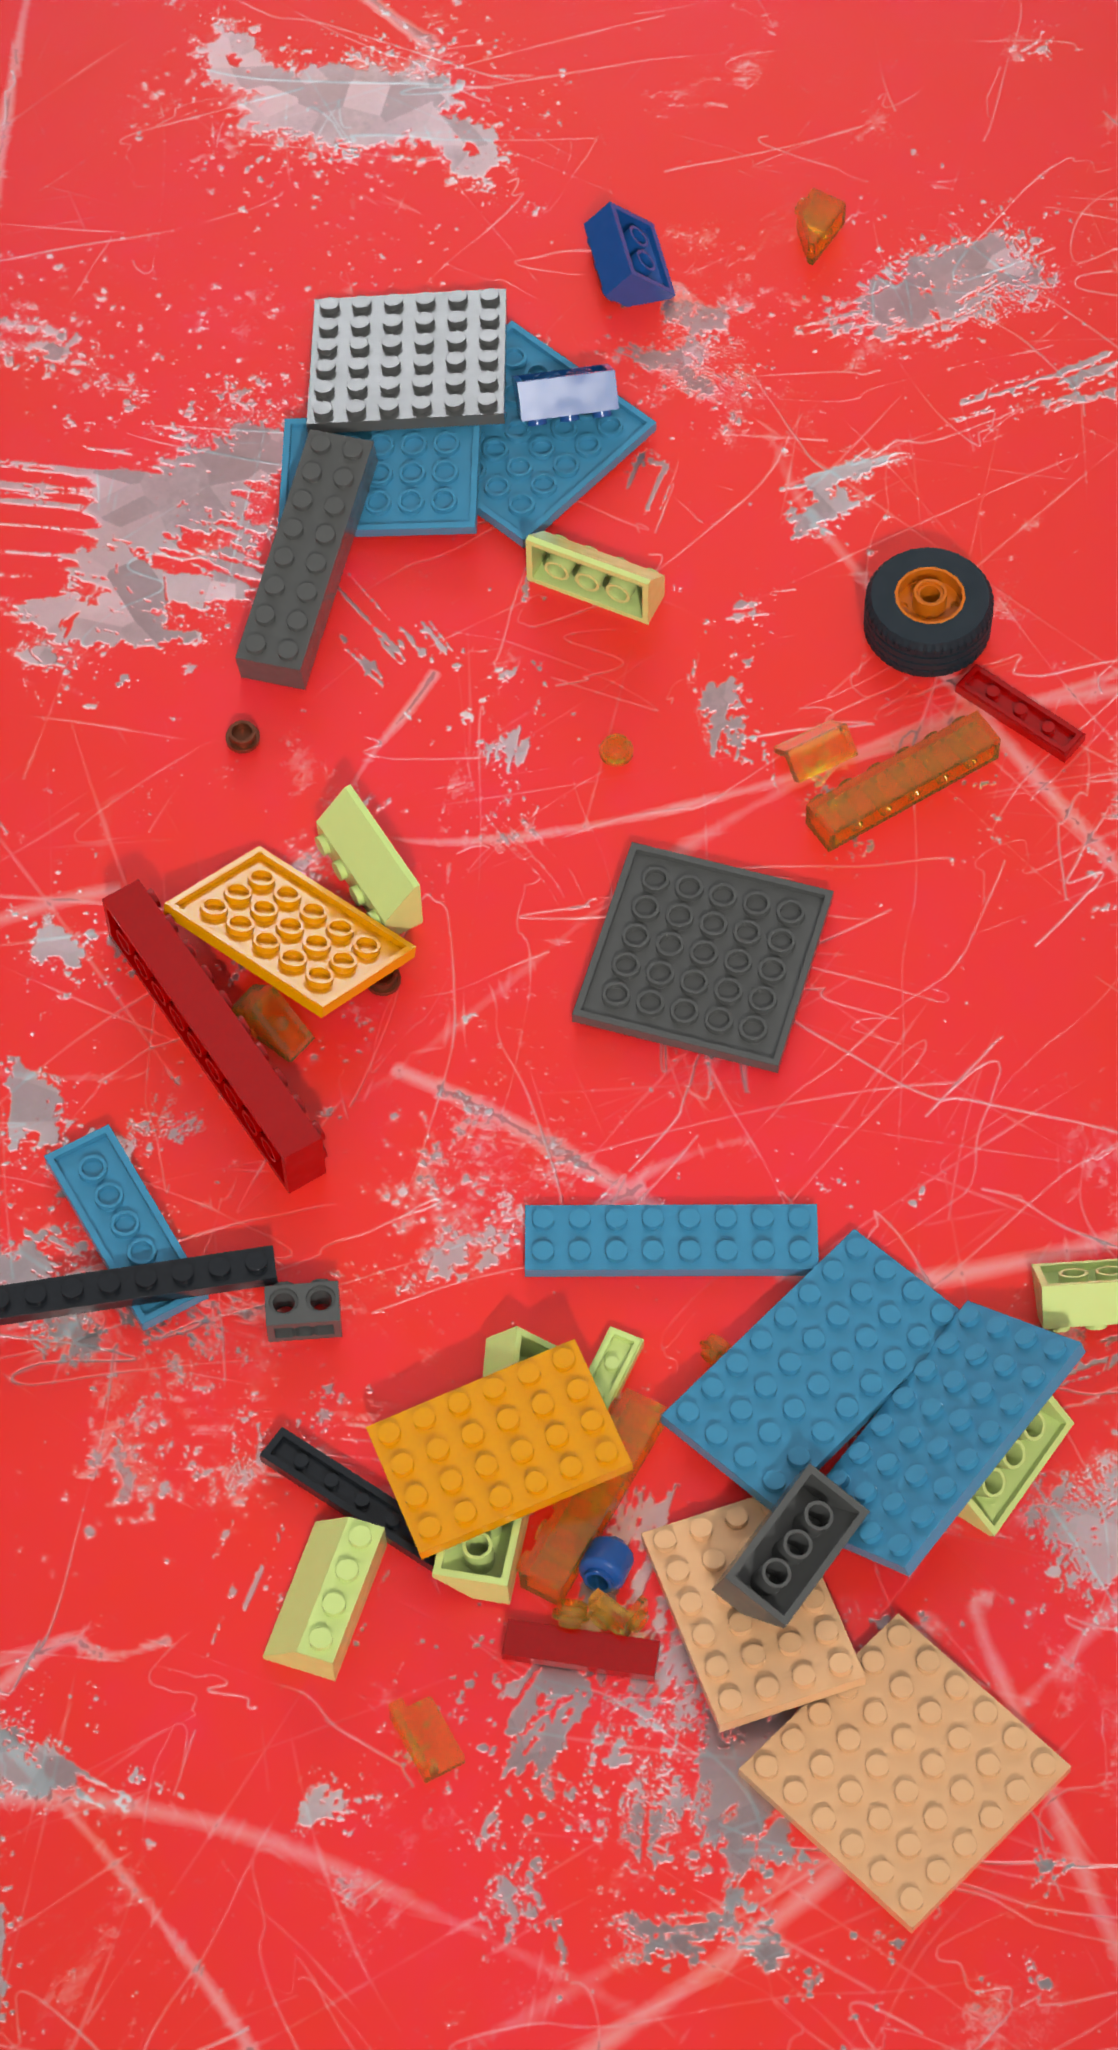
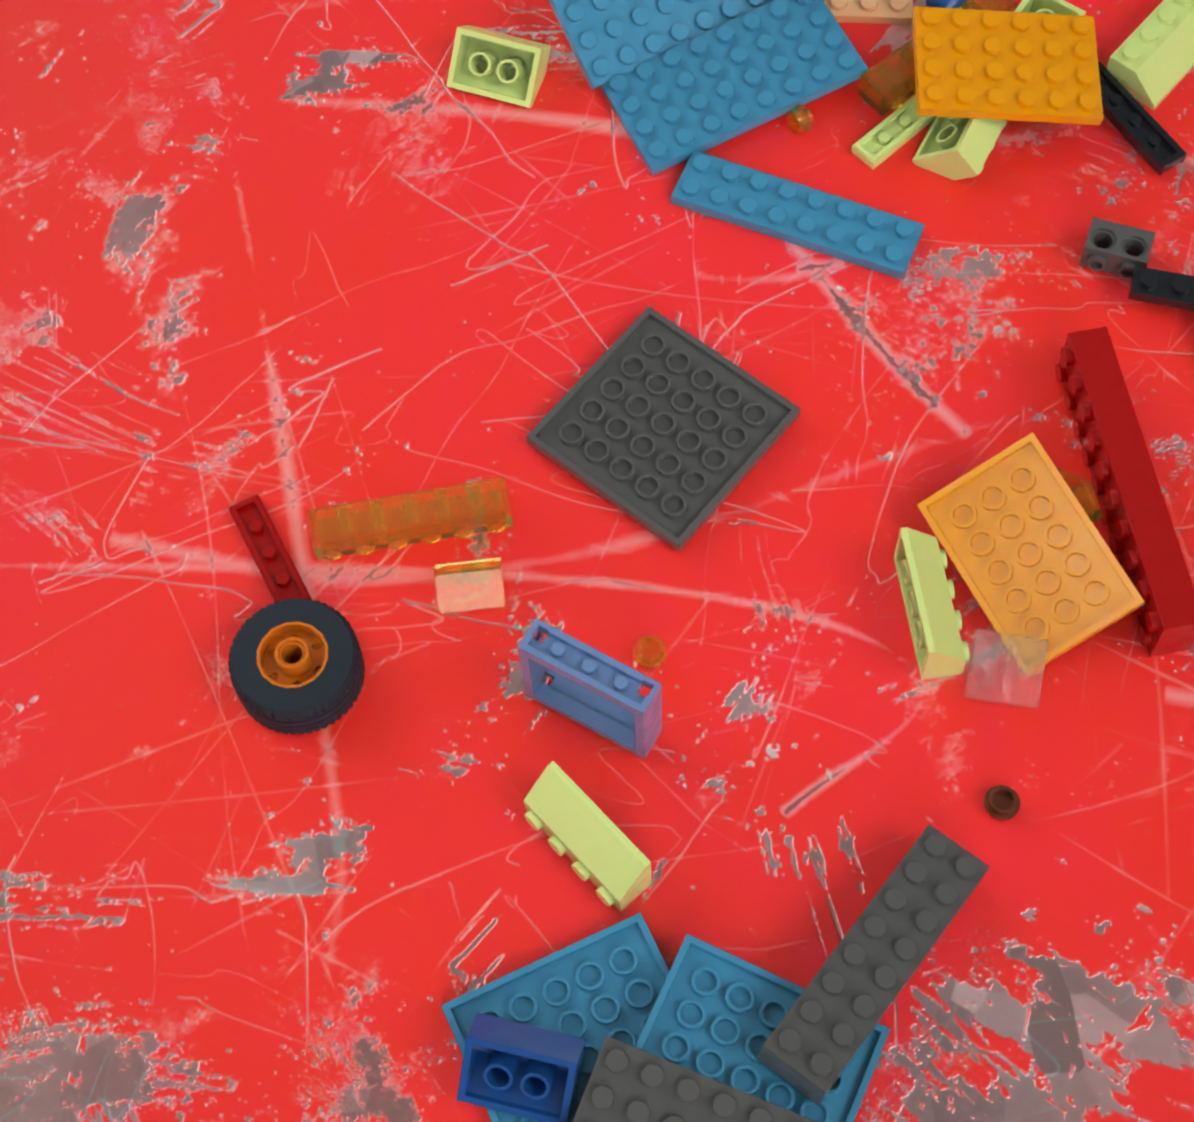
camera: 155 degrees left, 5 degrees up
none -> medium blue window [518,618,662,759]
none -> clear slope [964,629,1048,709]

